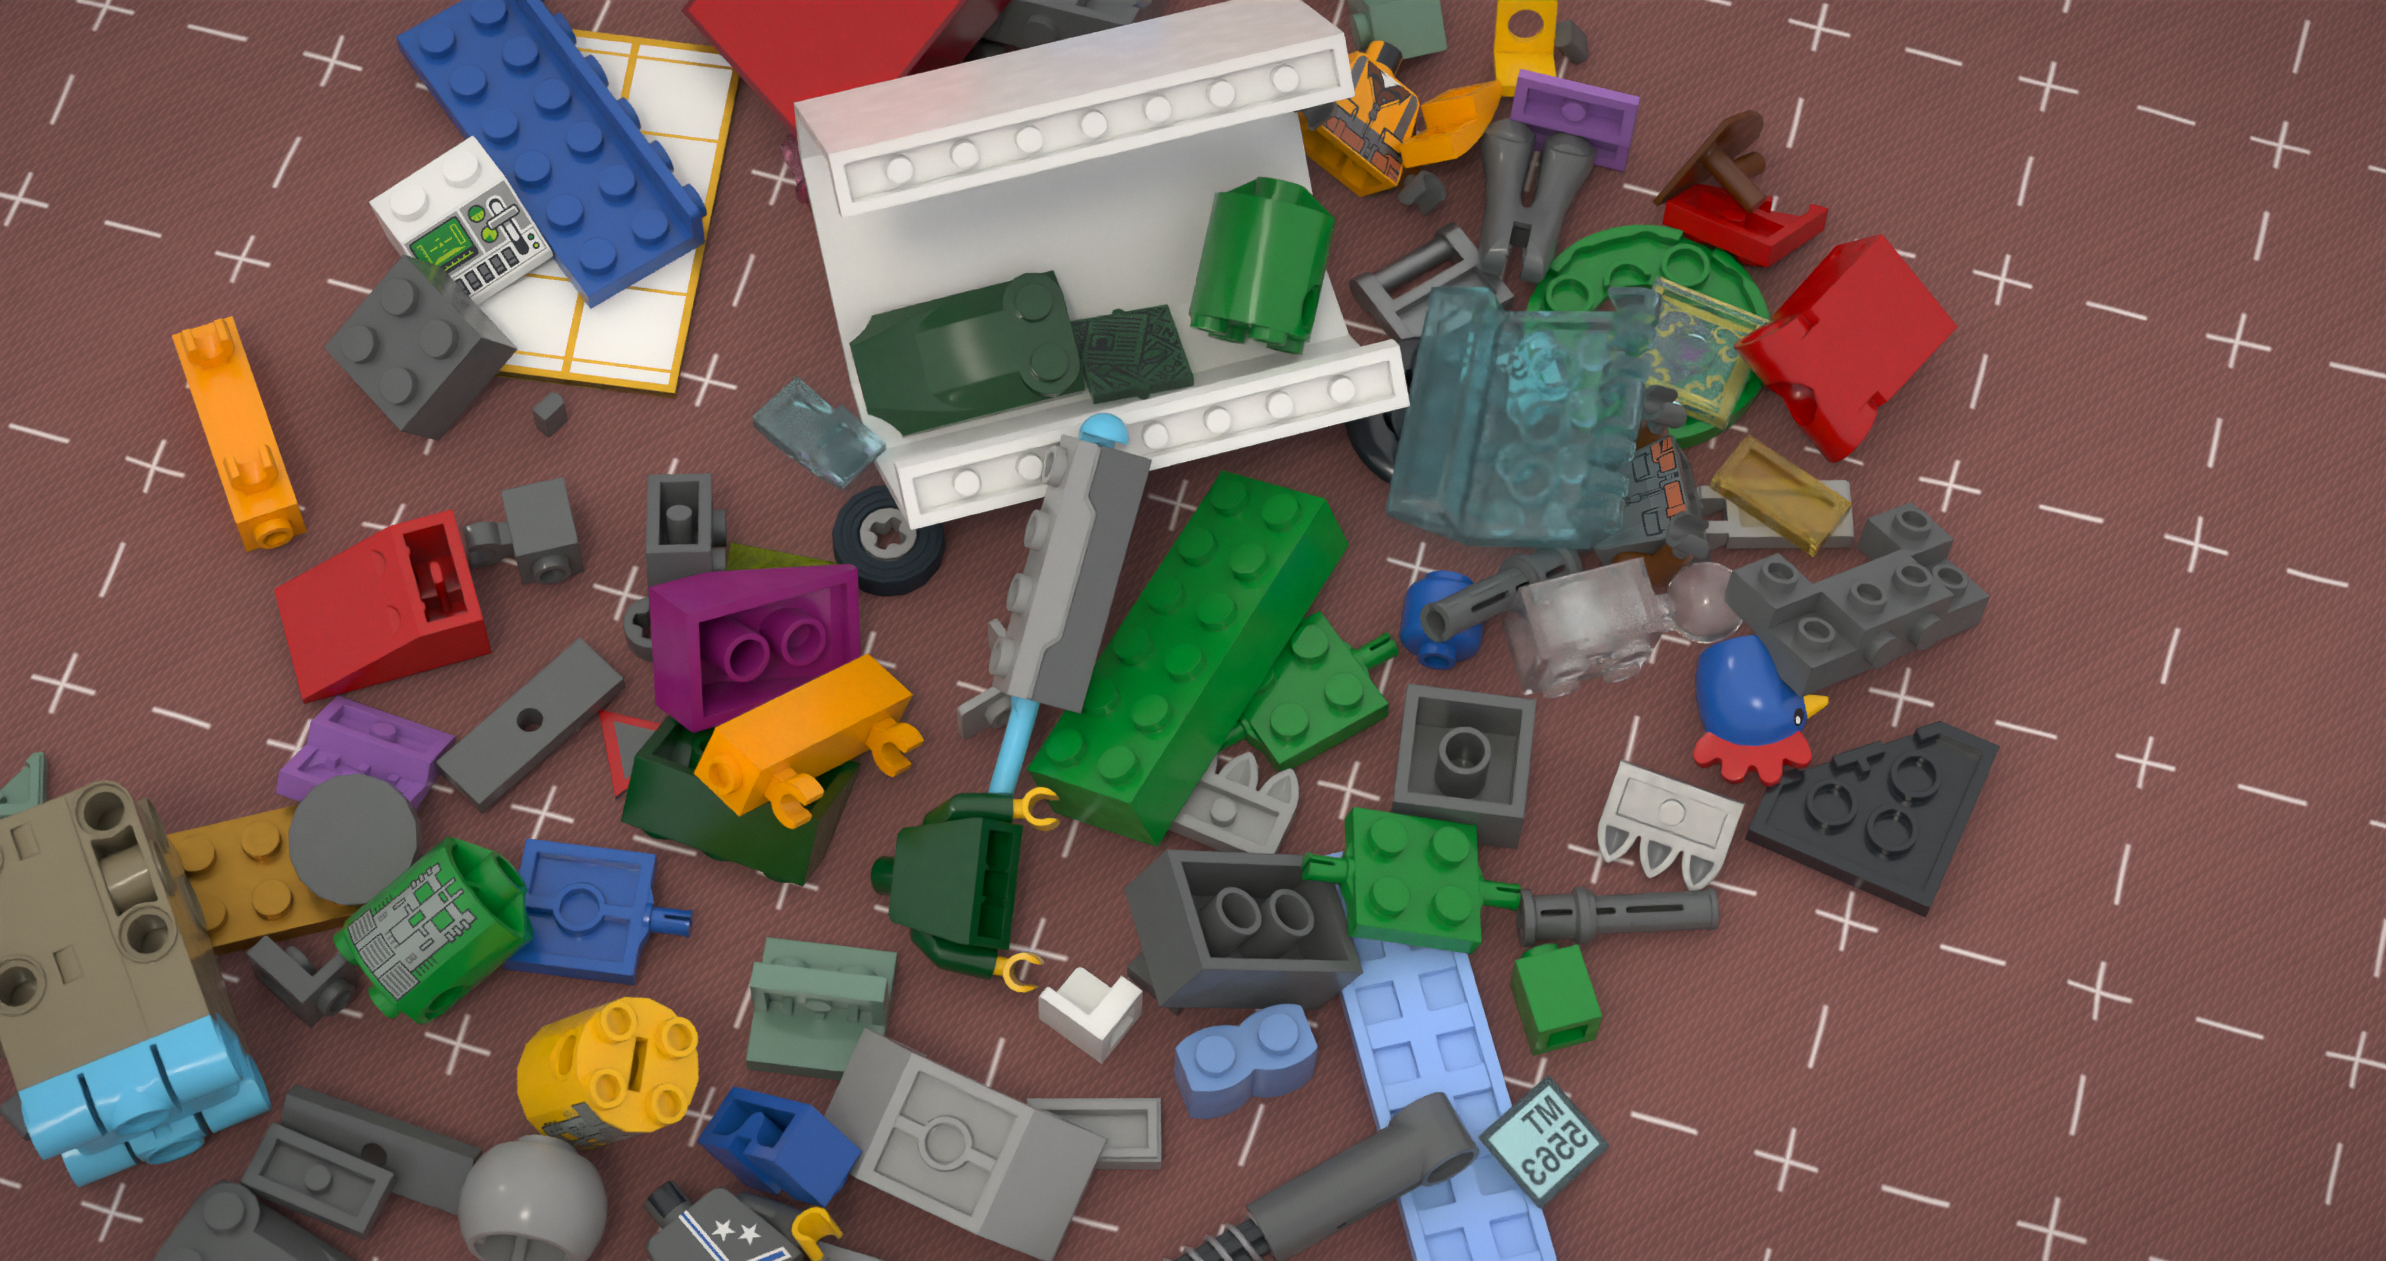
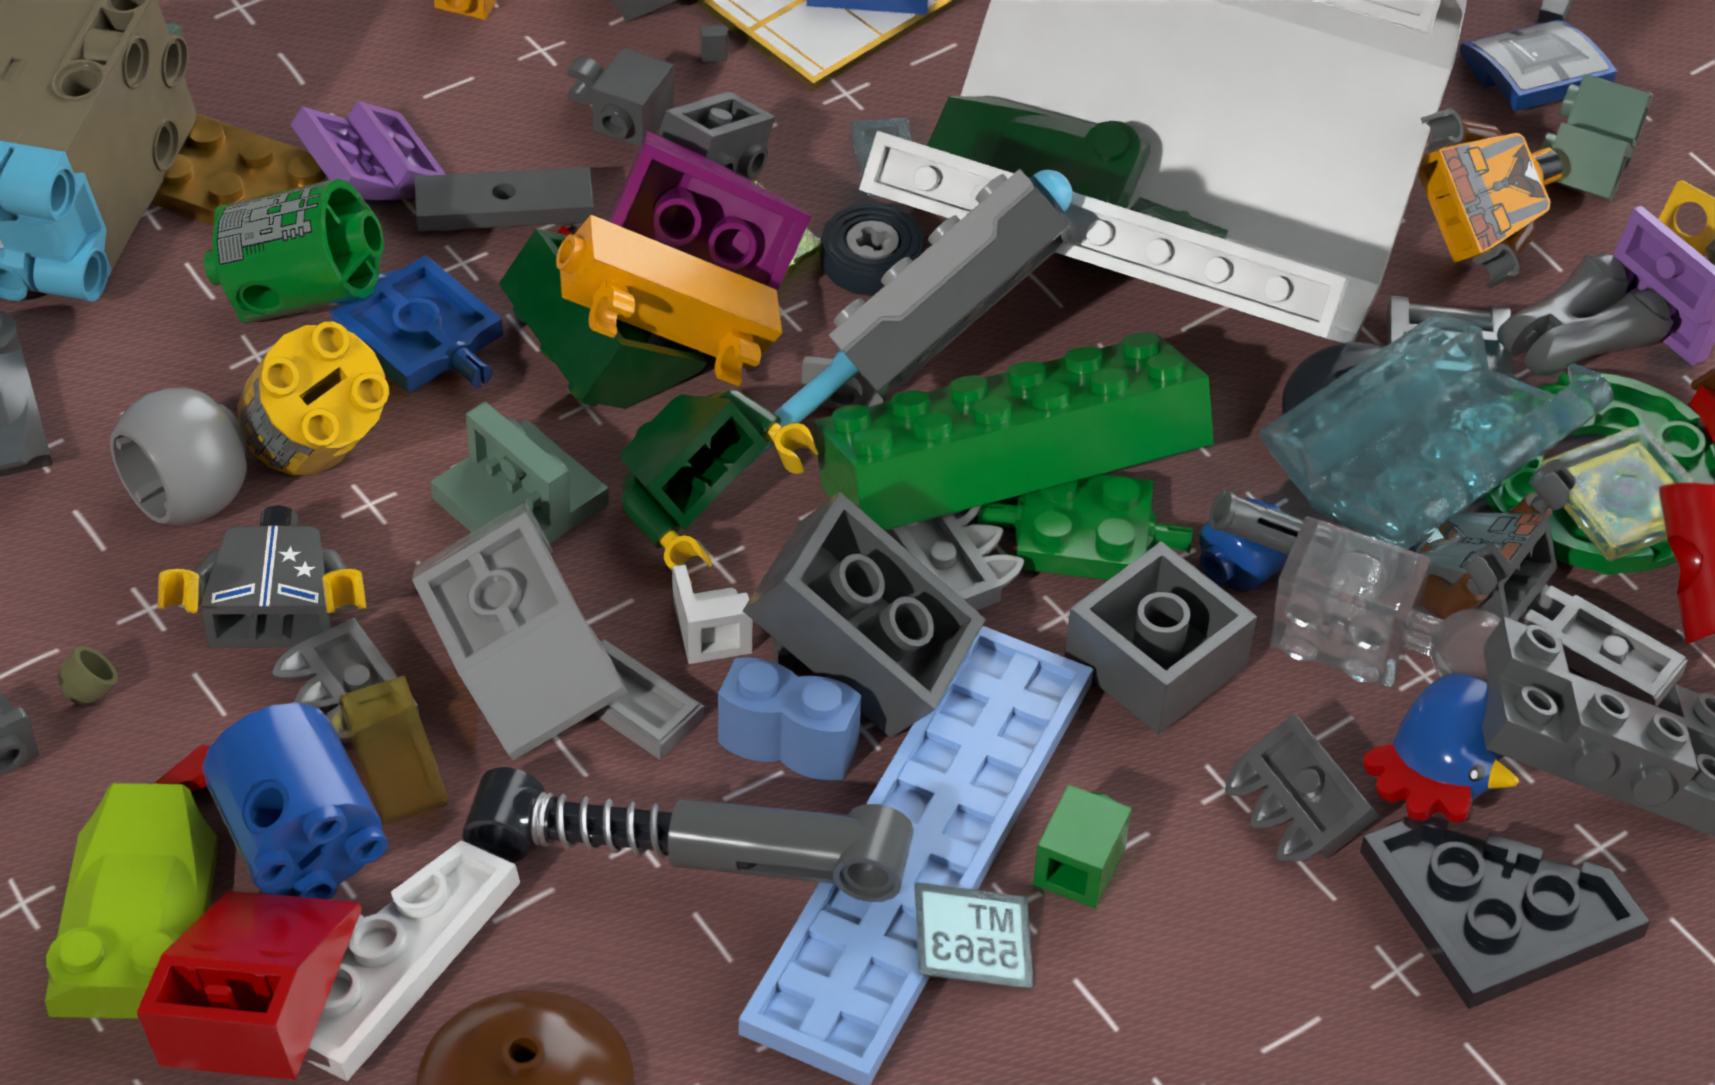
camera: 40 degrees right, 15 degrees down
dark grey plate [240,1122,397,1241] -> none
dark grey bracket [246,935,358,1028] -> none
red slope [274,509,492,704] -> none
dark grey tile [280,1084,483,1216] -> none
dark grey tile [288,774,423,906] -> none
blue brick [696,1086,862,1208] -> none
green cylinder [1188,177,1336,355] -> none
green plate [1301,807,1521,954] -> none
light orange slope [1399,80,1503,168] -> none
dark grey pin [1516,886,1719,948] -> none
clear yellow tile [1710,434,1852,557] -> none

